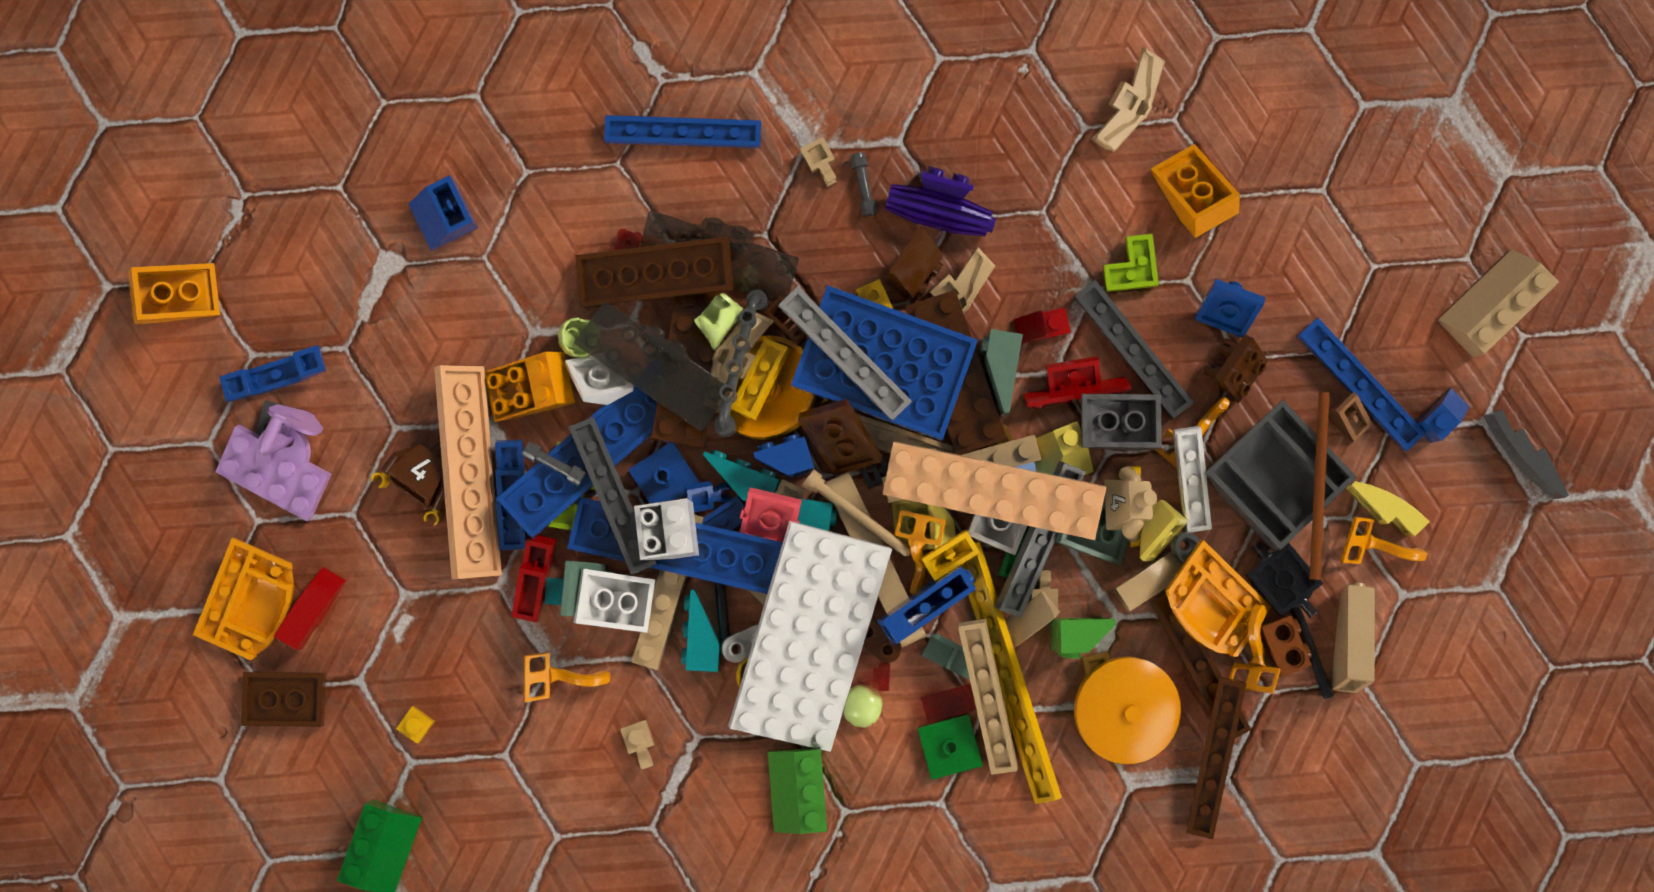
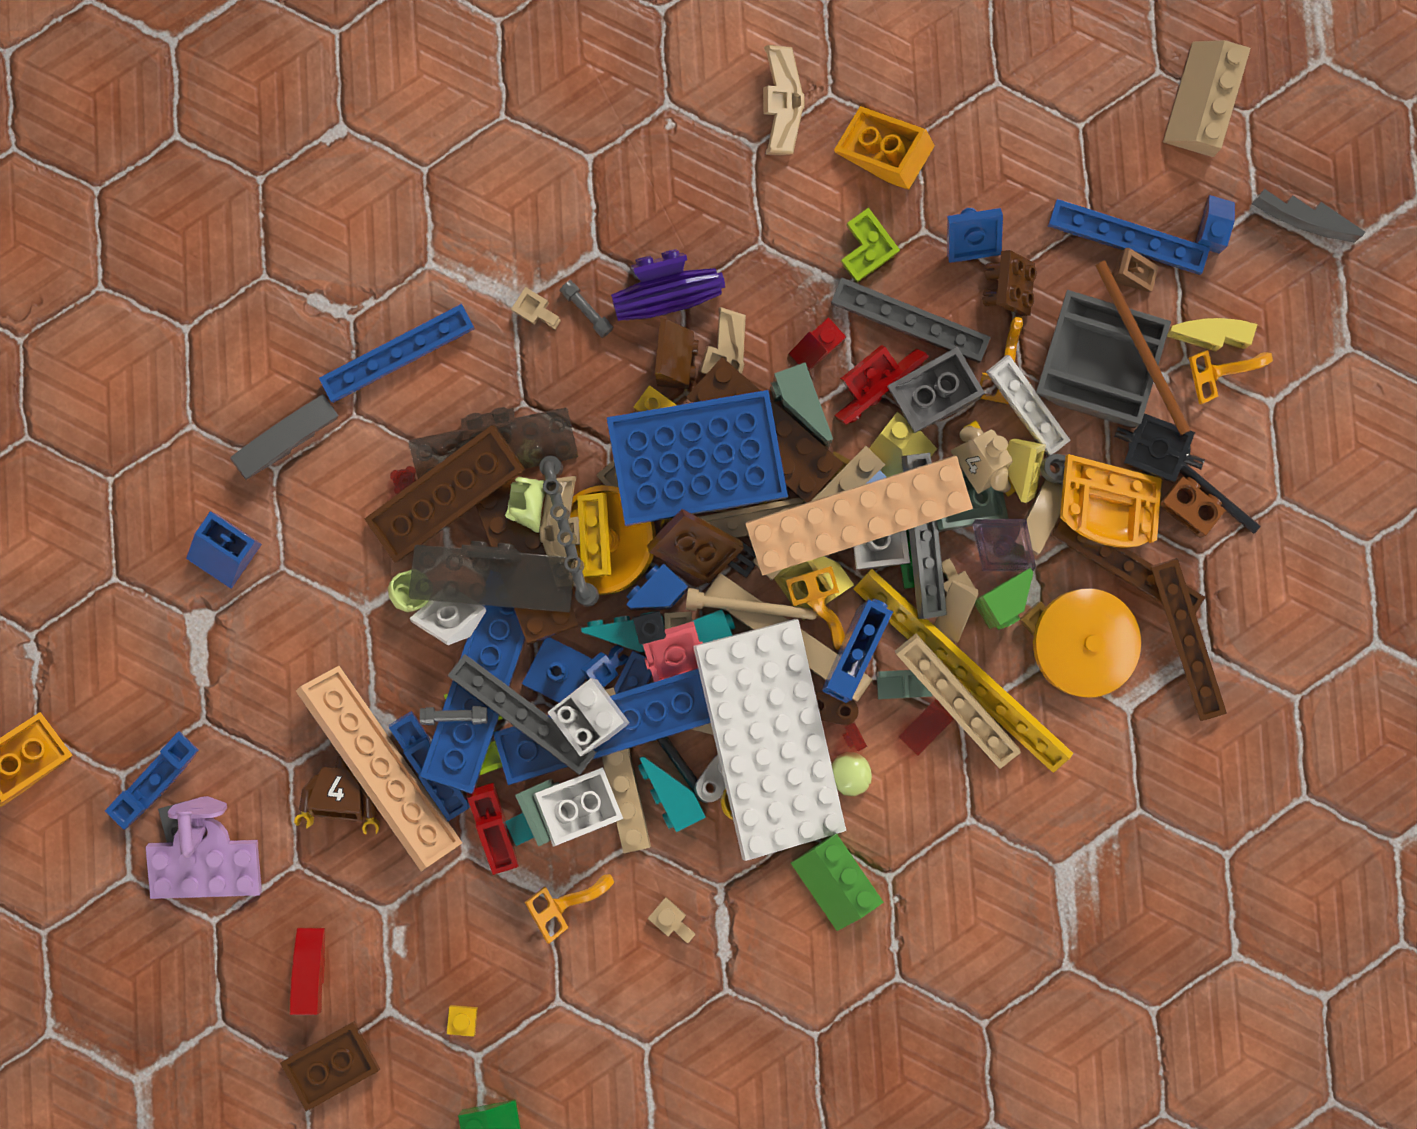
camera: 25 degrees left, 0 degrees up
light orange slope [193,537,294,660] -> none
light orange slope [485,352,575,422] -> none
reddish brown slope [763,295,808,346] -> none
light grey plate [779,286,912,421] -> none
green plate [917,714,983,780] -> none
yellow slope [921,530,980,581] -> none
light orange piece [1229,604,1280,694] -> none
tan slope [1331,582,1375,693] -> none
none -> dark grey slope [230,394,339,480]
none -> black bracket [633,611,666,644]
none -> plate [972,519,1036,572]

